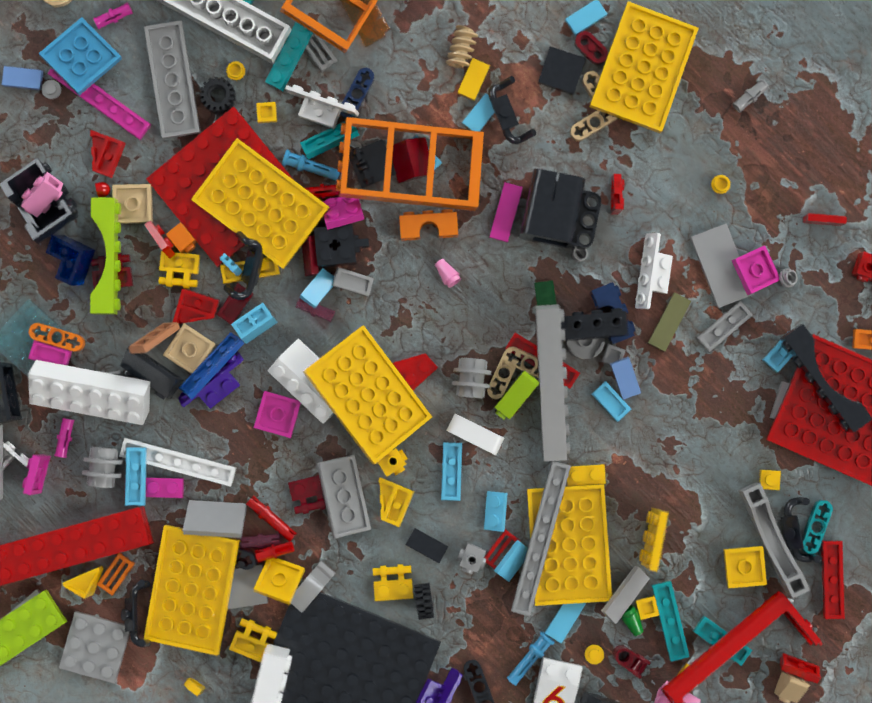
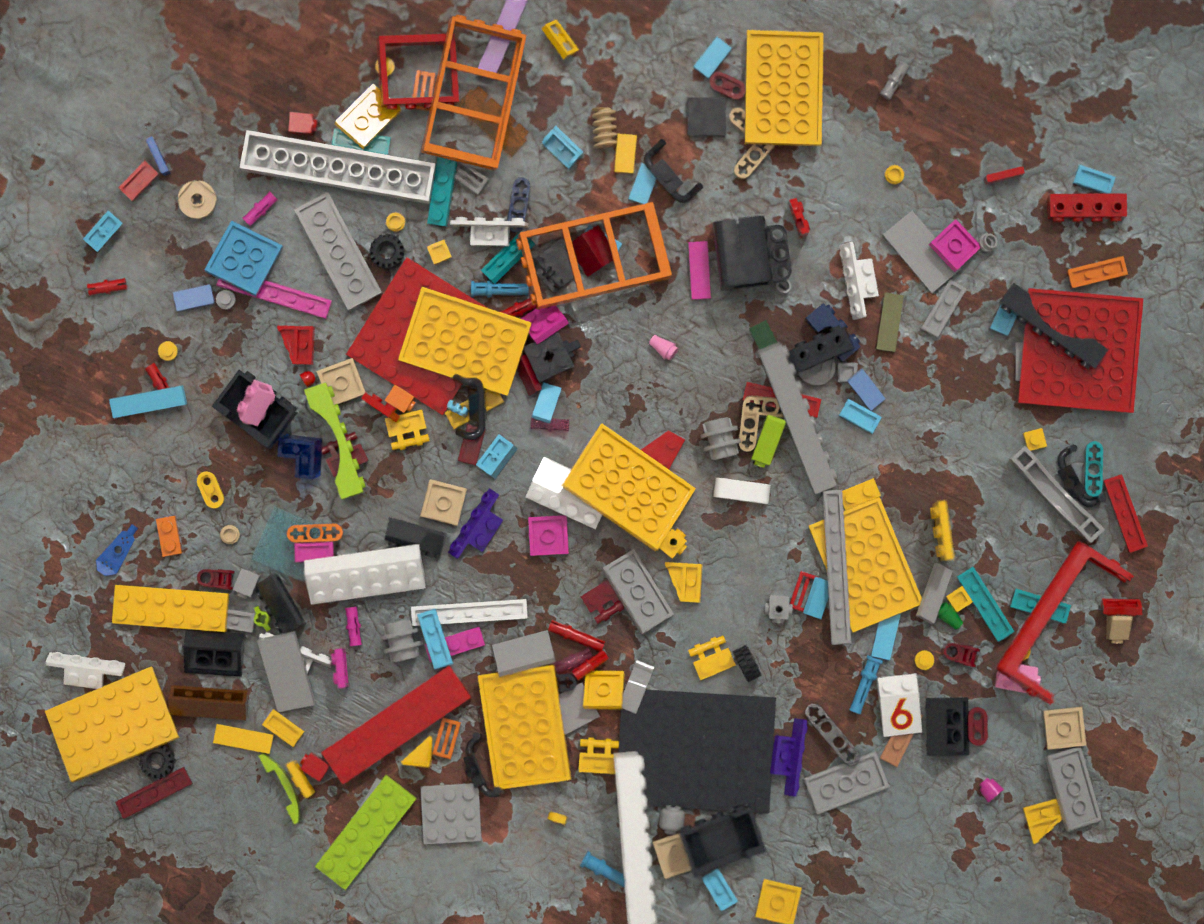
camera: 15 degrees left, 0 degrees up
nougat tile [129,322,180,353] -> none
red wing [173,288,220,324] -> none
blue tile [178,332,244,400] -> none
light grey tile [332,267,374,297] -> none
orange arch [399,209,458,241] -> none
black tile [405,528,448,563] -> none
medium azure tile [441,442,462,501] -> none
medium azure plate [484,491,508,532] -> none
yellow plate [723,546,767,588] -> none
none -> medium azure hinge [542,126,584,169]

